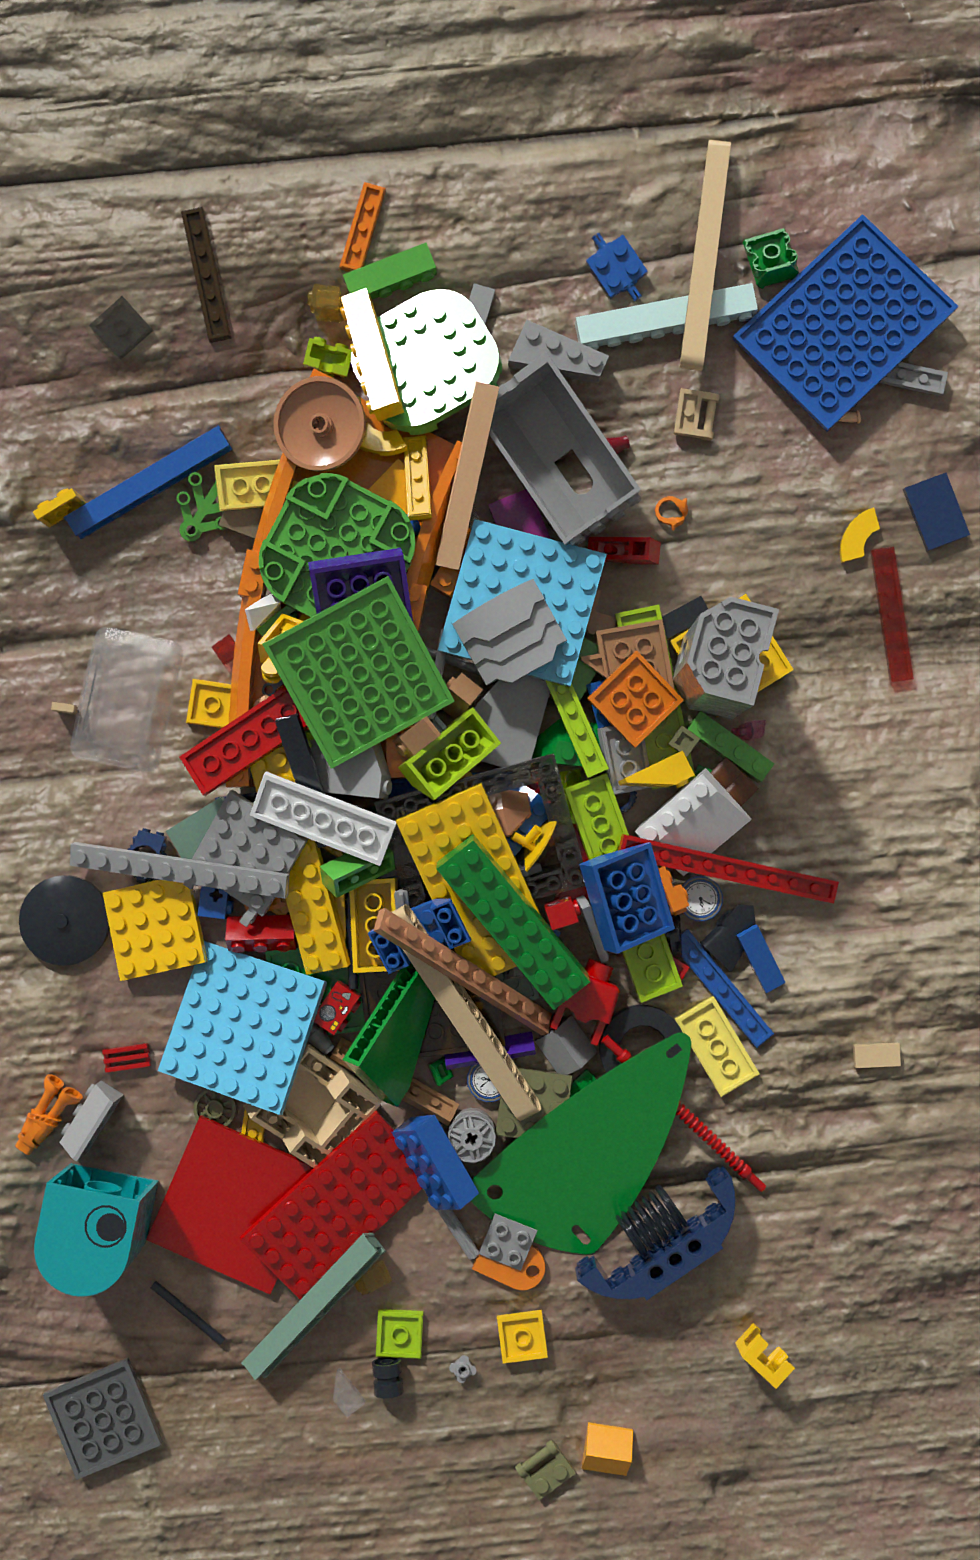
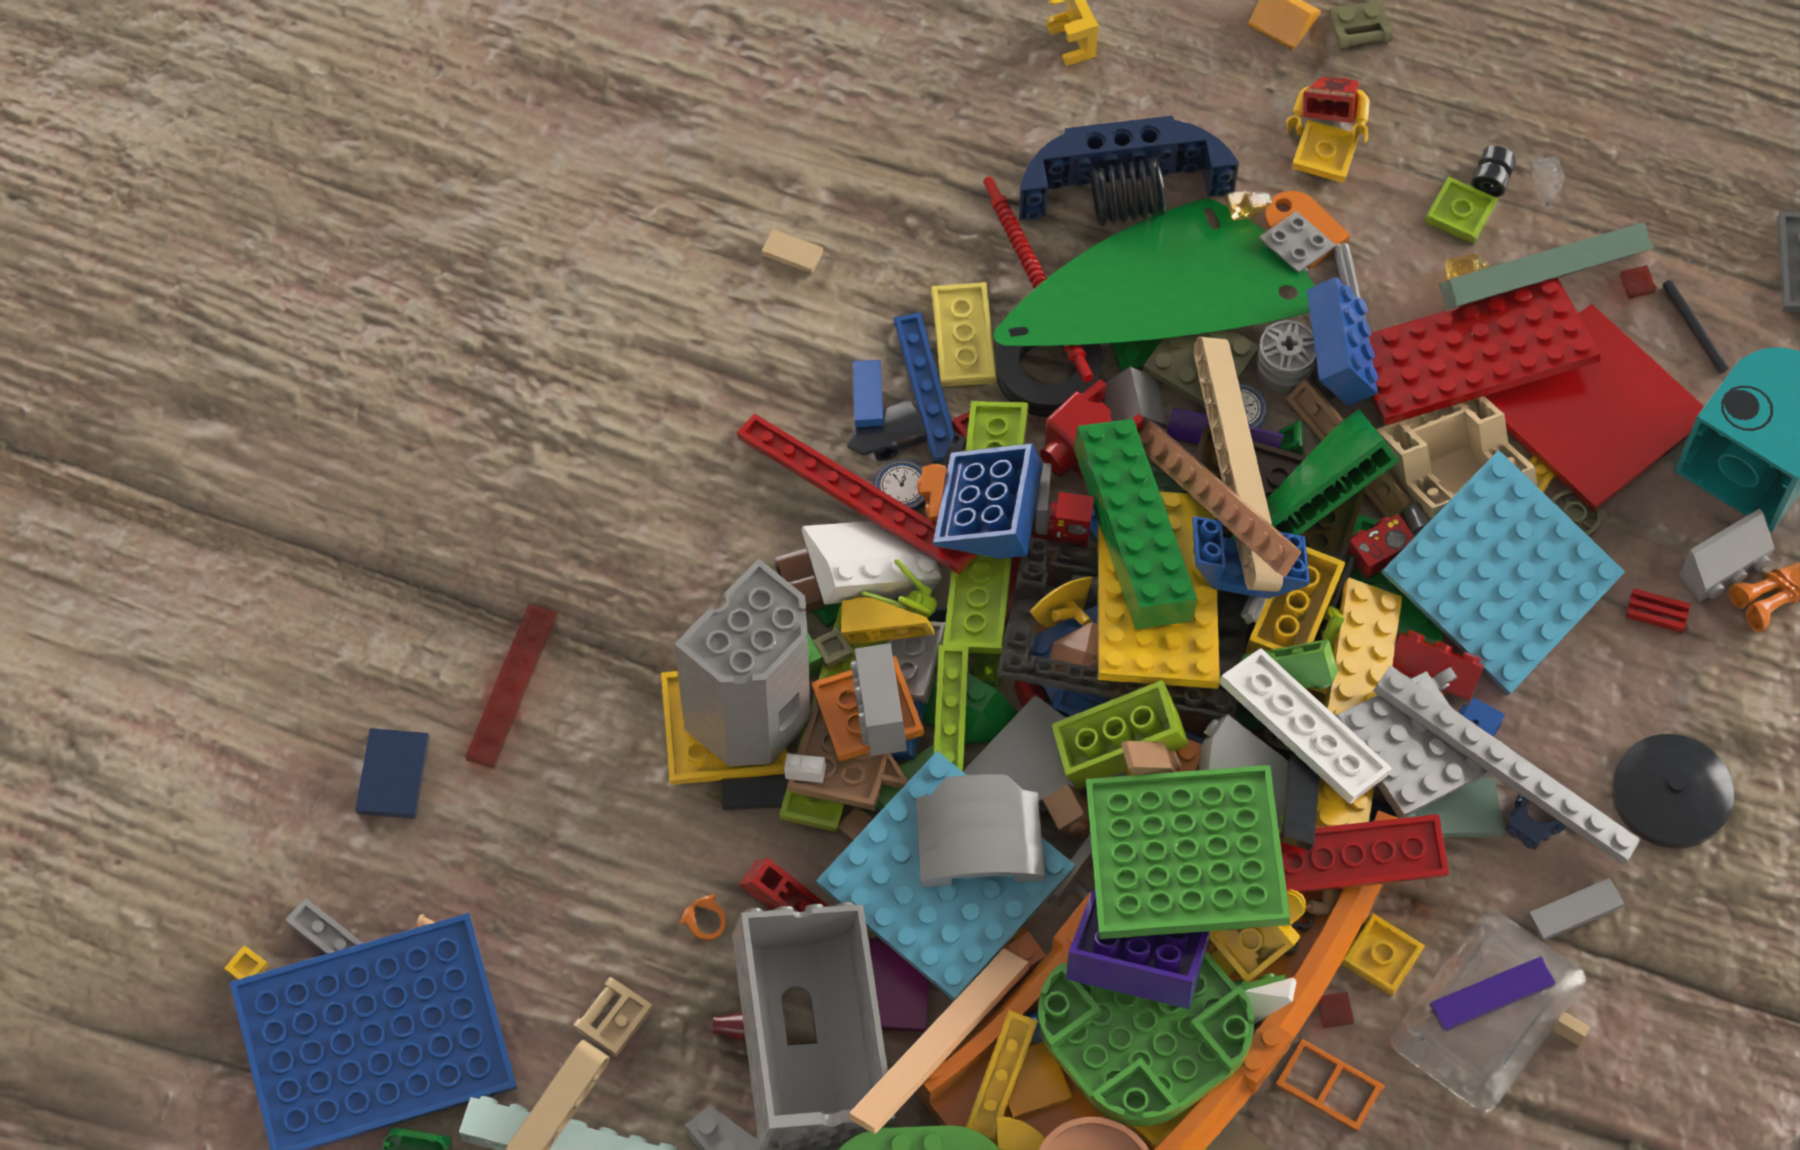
camera: 155 degrees left, 25 degrees down
yellow plate [103,880,208,981] -> none
light grey plate [449,1355,476,1383] -> none
yellow tile [840,507,880,563] -> none
none -> yellow plate [224,945,269,980]
none -> white piece [784,753,826,783]
none -> light grey brick [851,643,907,756]
none -> lime plant [861,559,937,618]
none -> clear yellow bracket [1224,191,1273,220]
none -> orange window [1275,1038,1385,1132]
none -> torso [1285,77,1370,143]
none -> lime tile [1321,606,1345,644]
none -> dark purple tile [1429,956,1556,1033]
none -> light grey tile [1528,878,1624,942]
none -> clear red tile [1620,265,1657,299]

